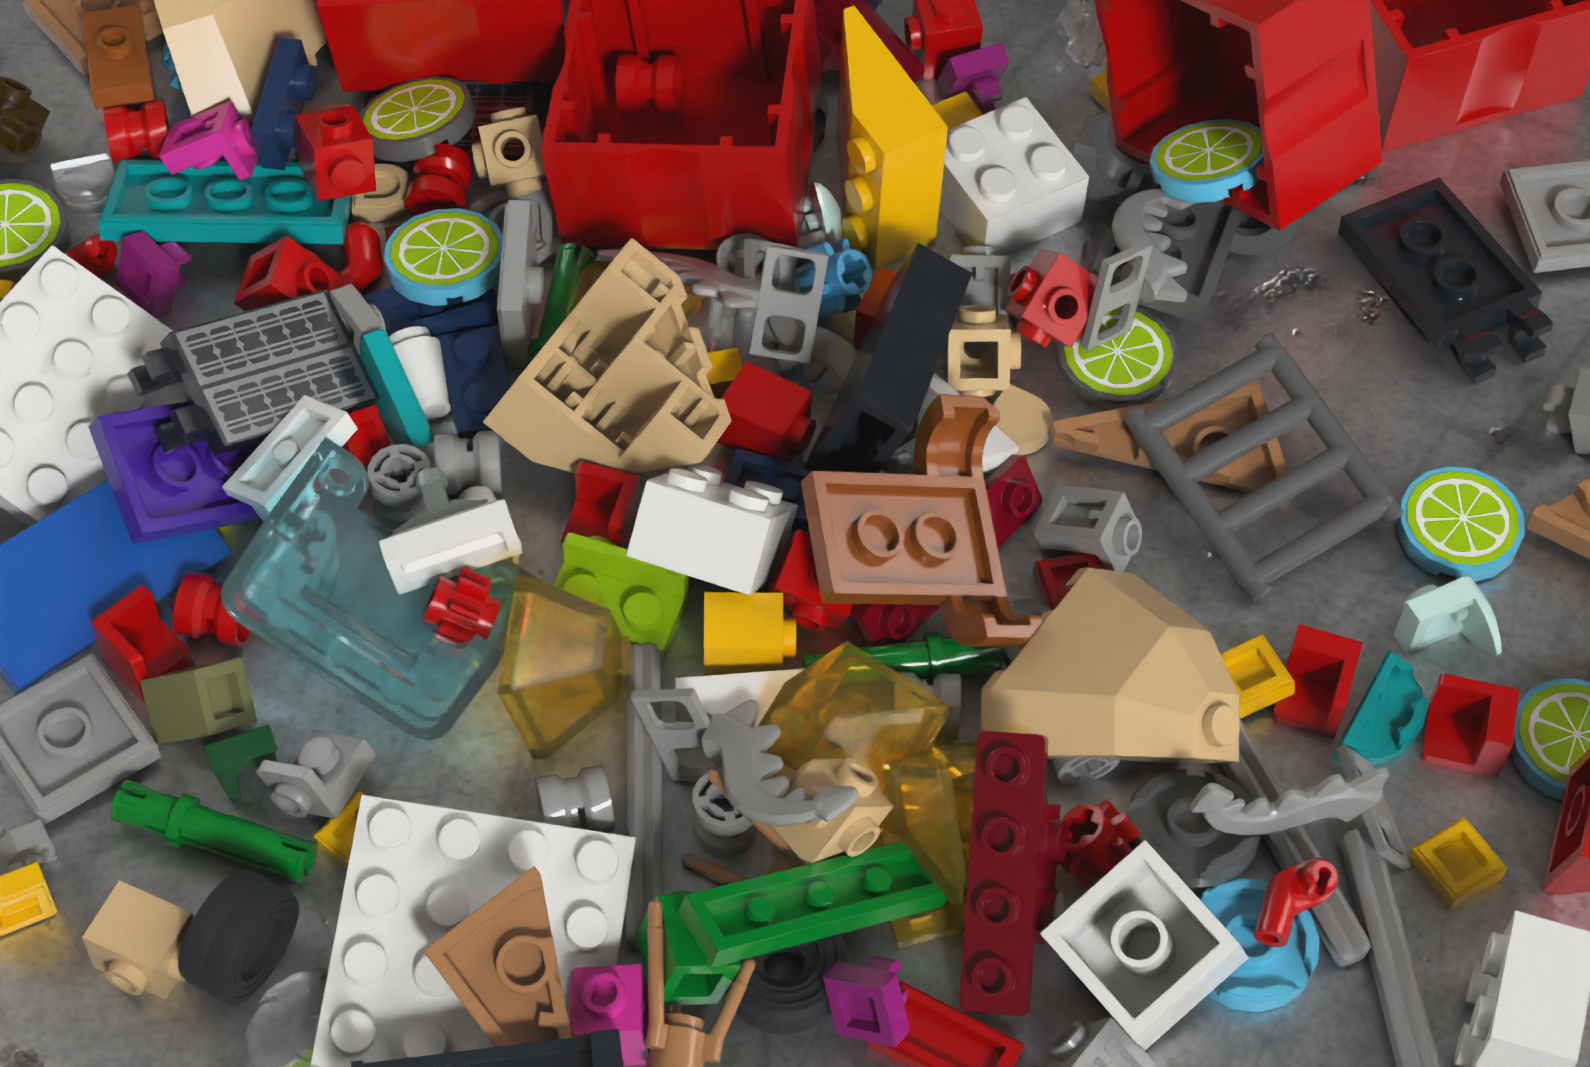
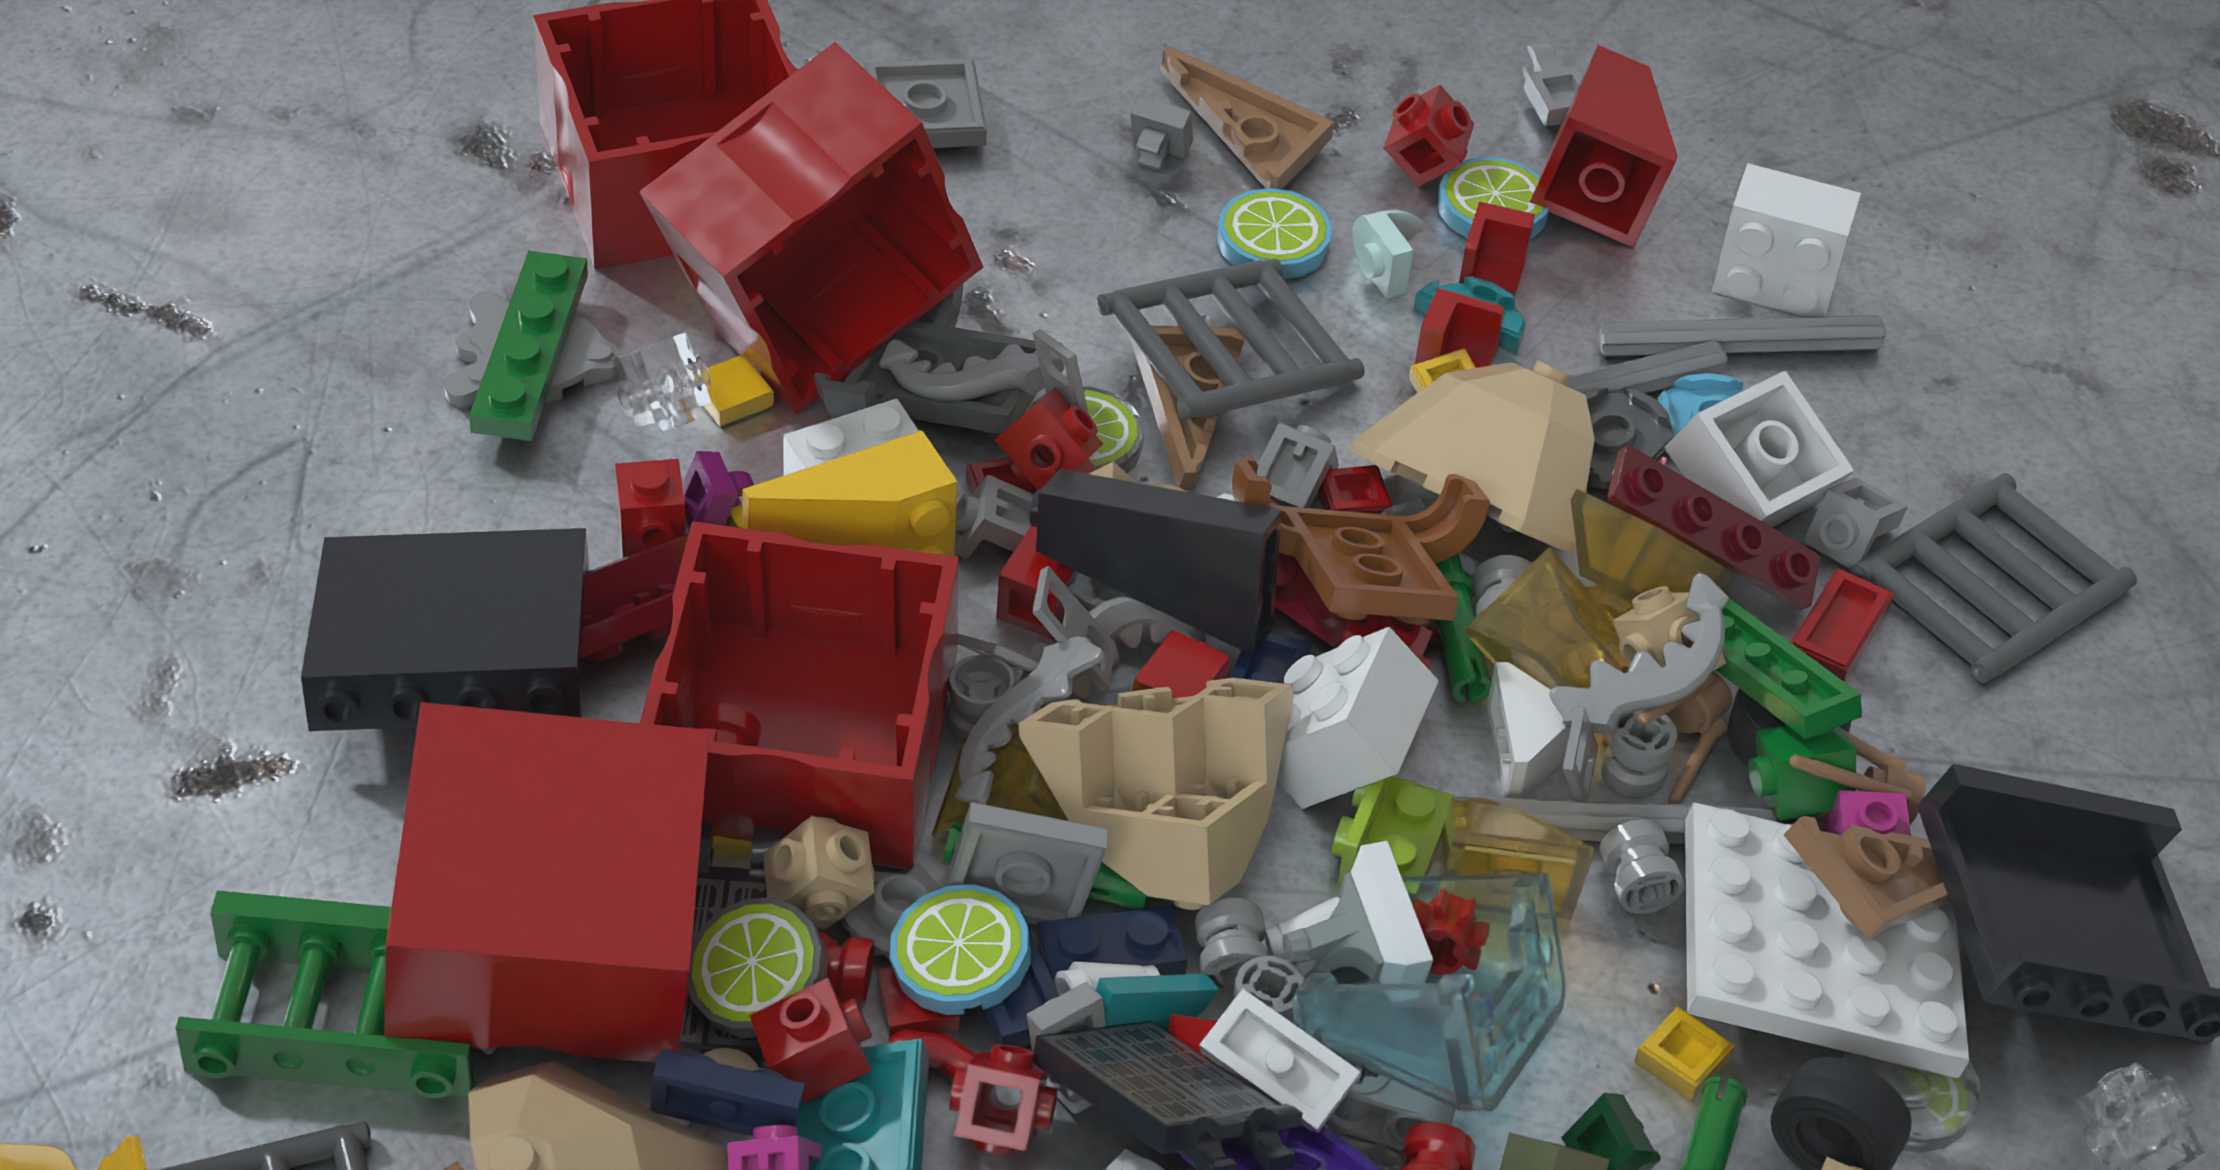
camera: 90 degrees left, 10 degrees down
light grey bracket [256,730,376,819] -> none
red panel [561,462,641,553] -> none
yellow brick [704,592,796,676] -> none
dark azure gear [796,238,872,317] -> none
magenta tile [823,956,910,1048] -> none
tile [1149,119,1264,203] -> none
light grey piece [1189,744,1412,870] -> none
red arm [1254,858,1339,947] -> none
black tile [1338,177,1553,384] -> none
yellow tile [1409,816,1507,910] -> none

